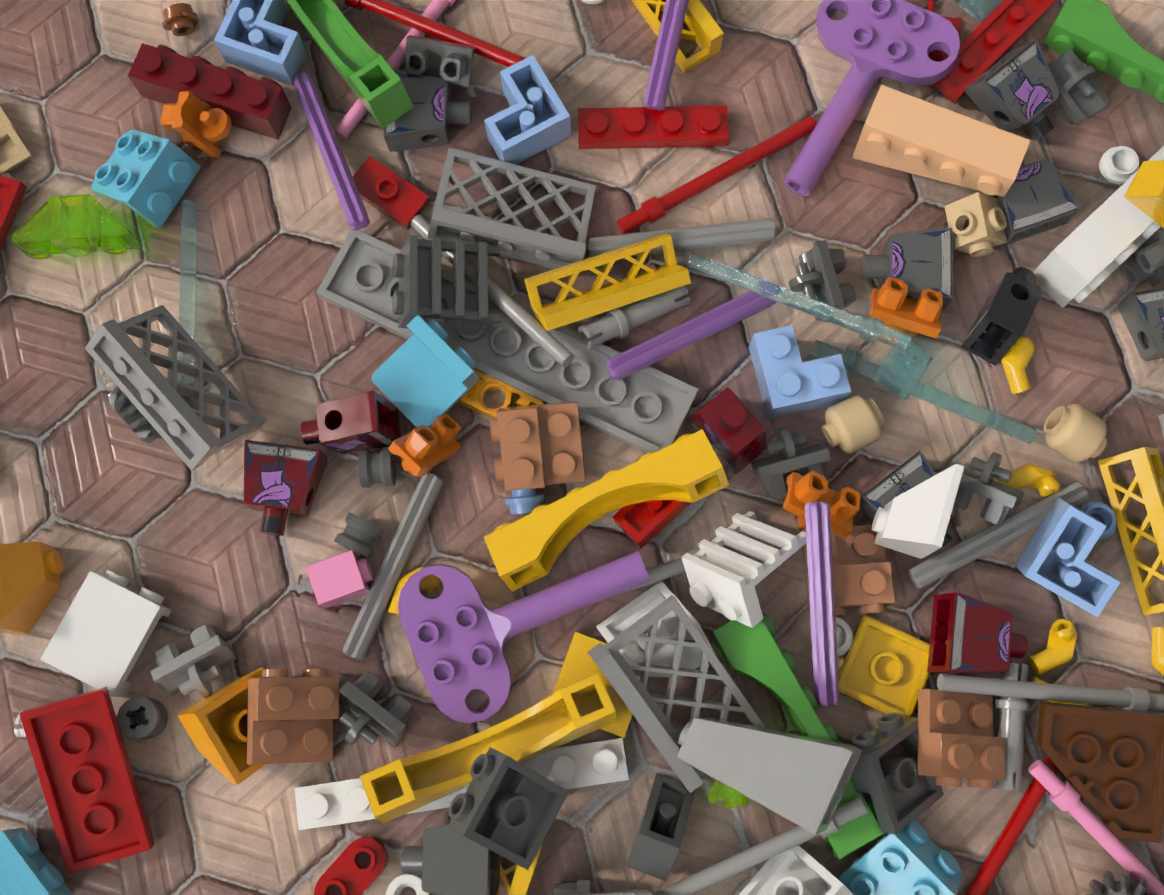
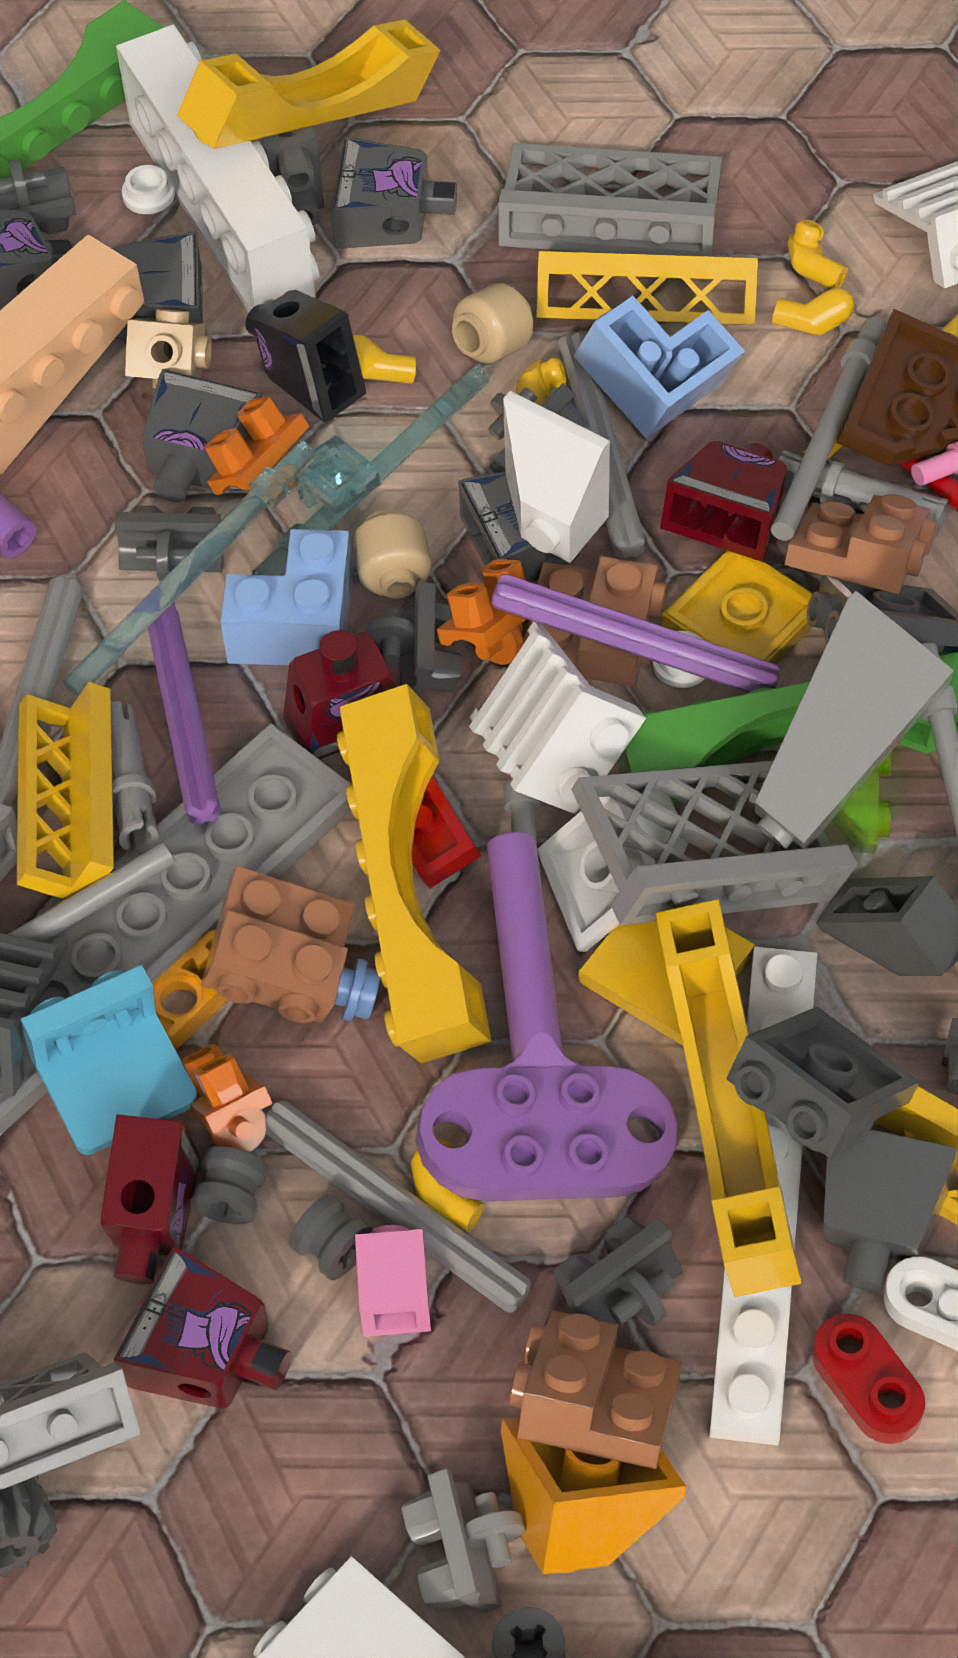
camera: 75 degrees left, 20 degrees down
yellow arm [1028,618,1077,676] -> none

